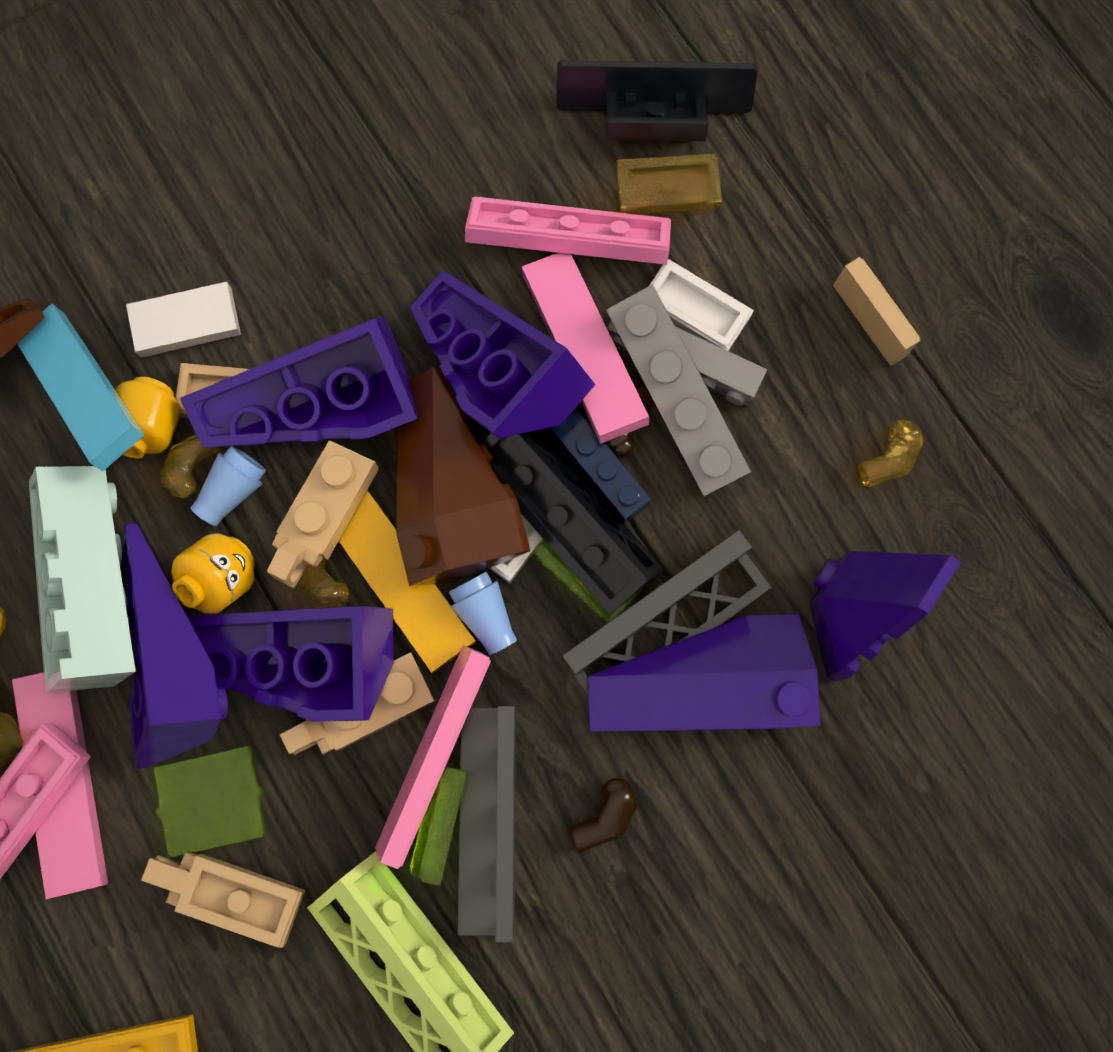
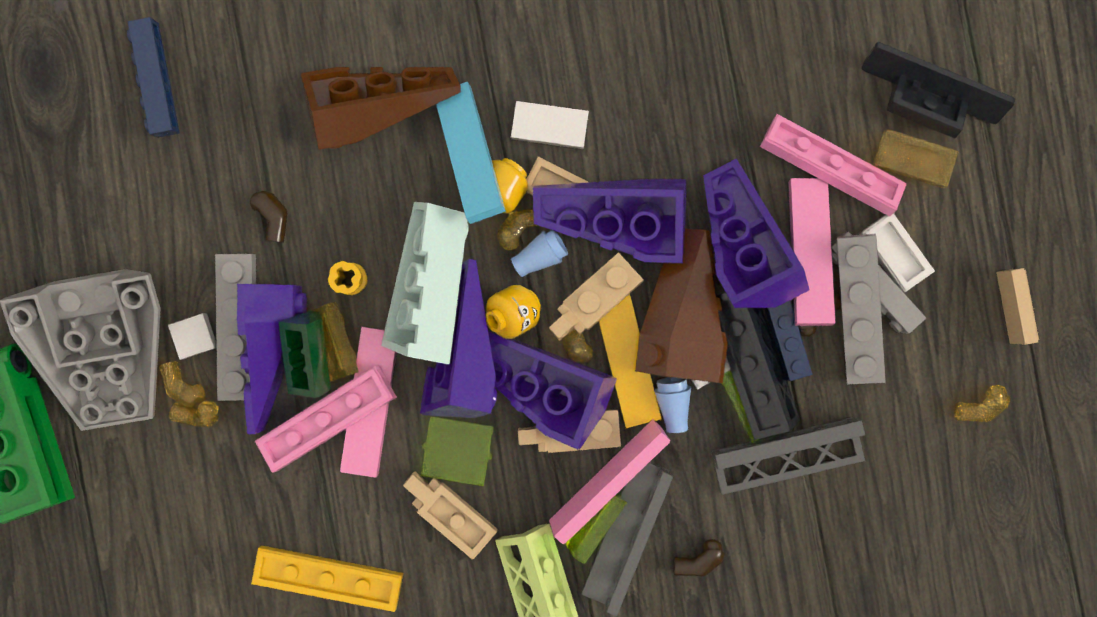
camera: 20 degrees right, 10 degrees up
dark purple wedge [587,614,820,732] -> none
dark purple wedge [810,551,961,682] -> none

